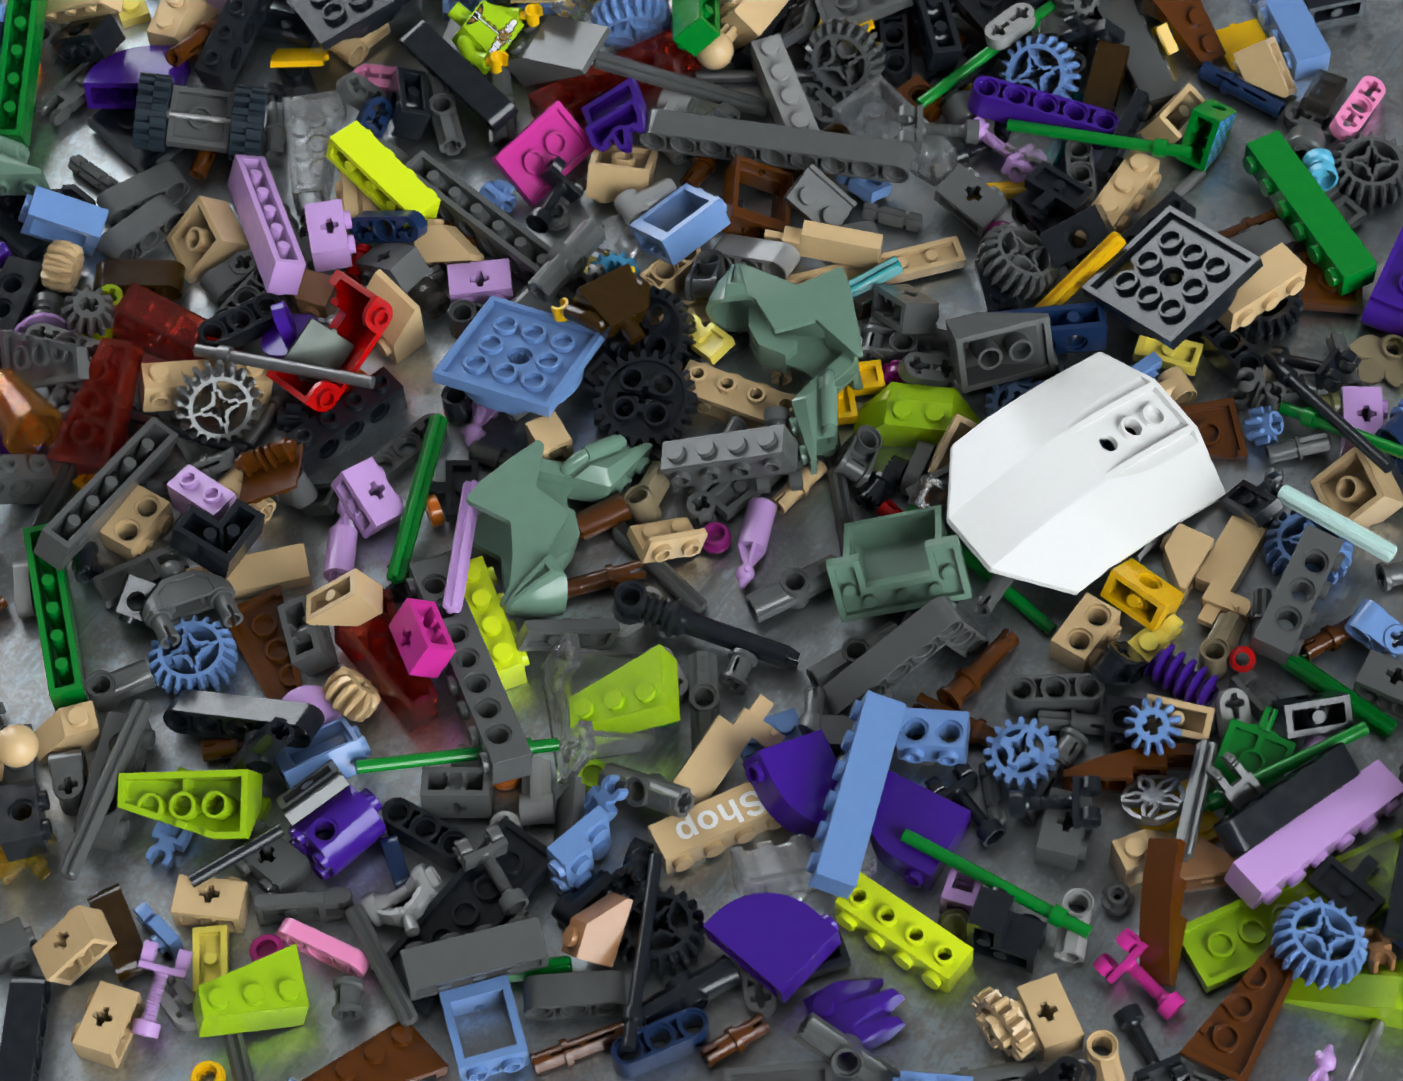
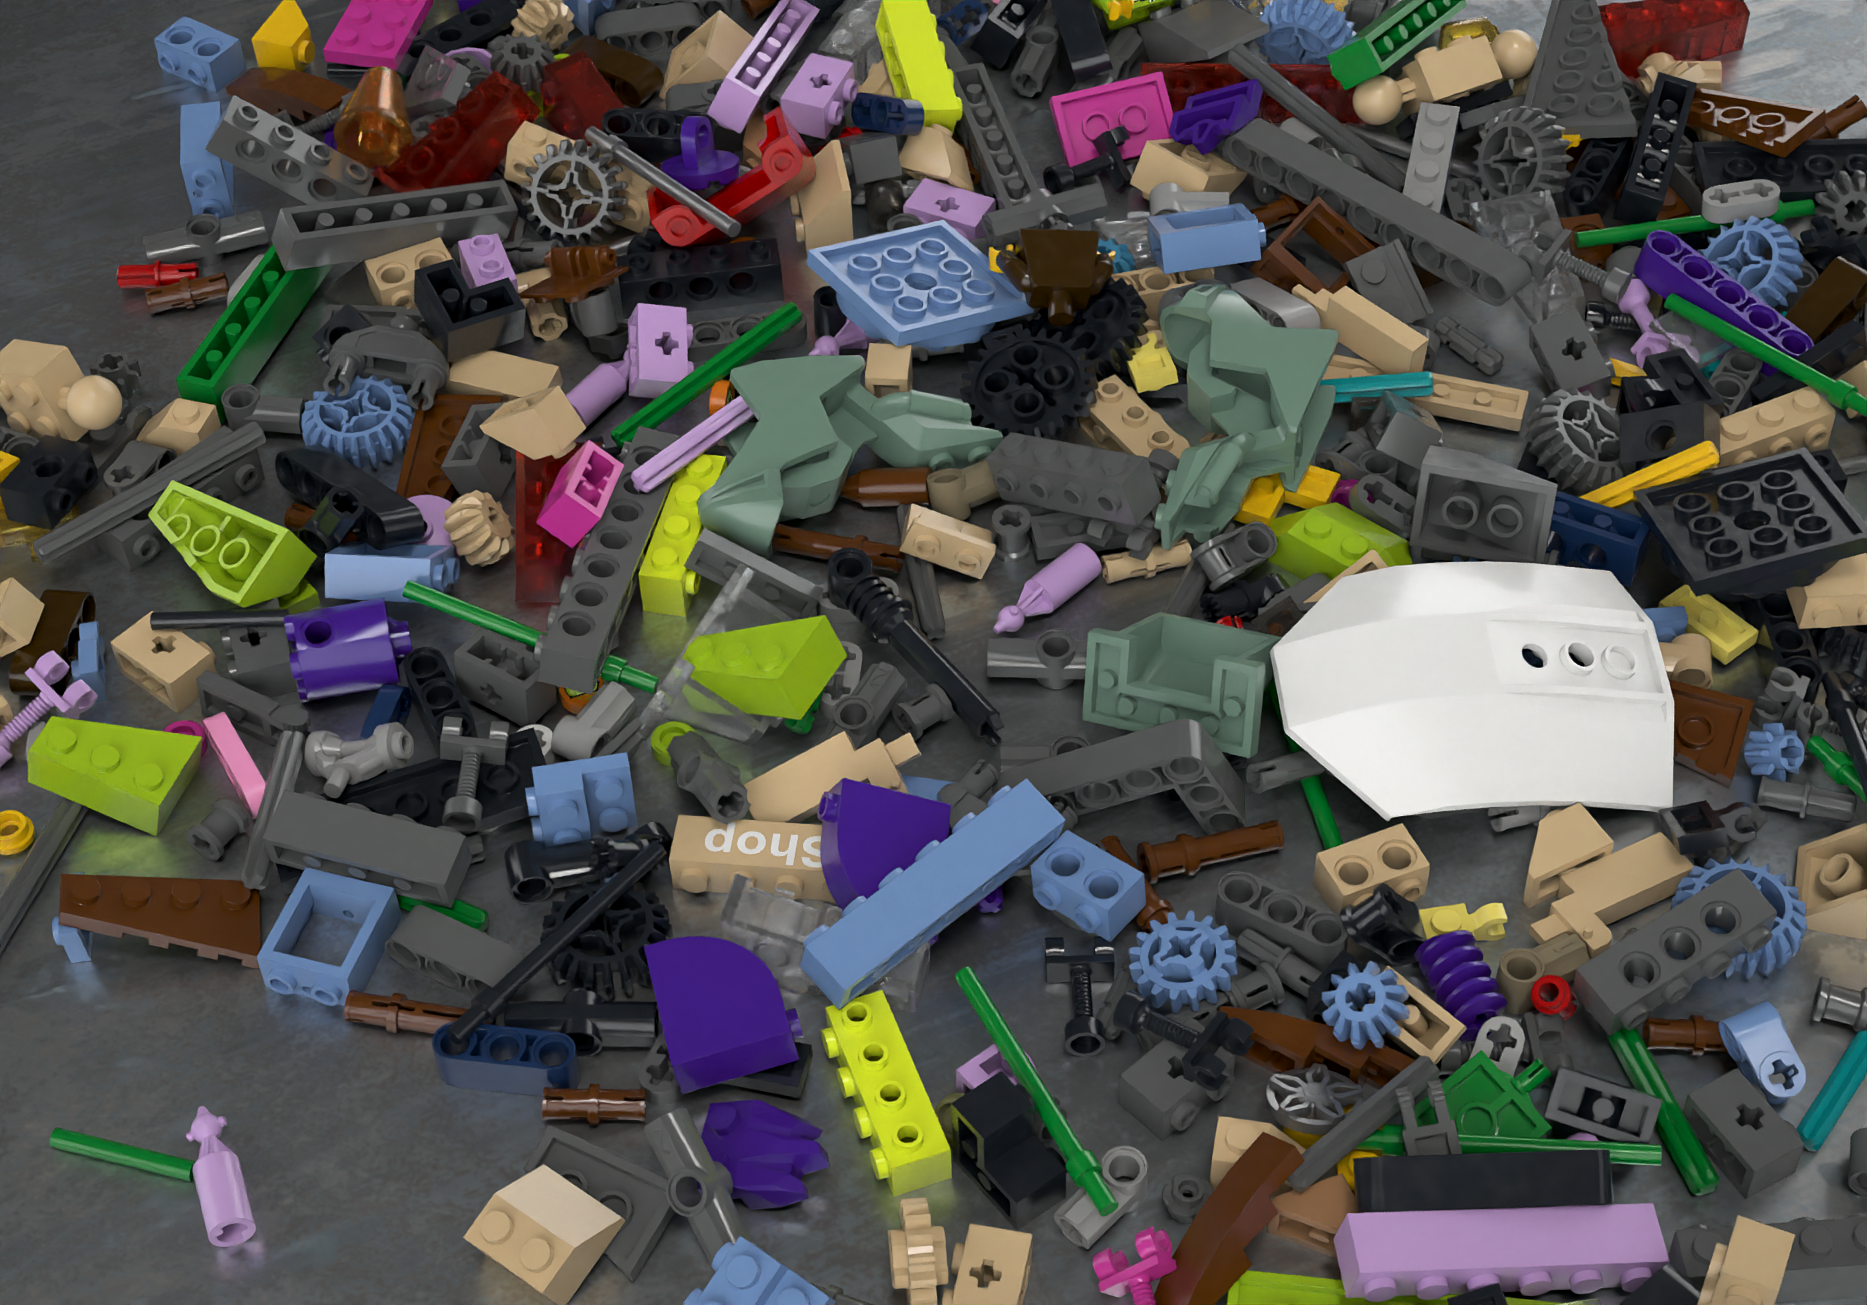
camera: 30 degrees right, 10 degrees down
black connector [72,541,104,584] -> none
medium blue plate [146,821,194,871] -> none
light yellow plate [192,924,230,996] -> none
dark grey plate [276,759,349,826] -> none
pearl dark grey piece [283,317,355,385] -> none
medium blue gear [479,179,517,214] -> none
slope [561,892,633,968] -> none
medium blue plate [583,775,629,823] -> none
magenta plate [702,522,732,554] -> none
medium blue plate [835,175,892,203] -> none
dark purple brick [868,770,971,891] -> none
yellow brick [1100,558,1185,632] -> none
light aqua axle [1277,484,1398,562] -> none

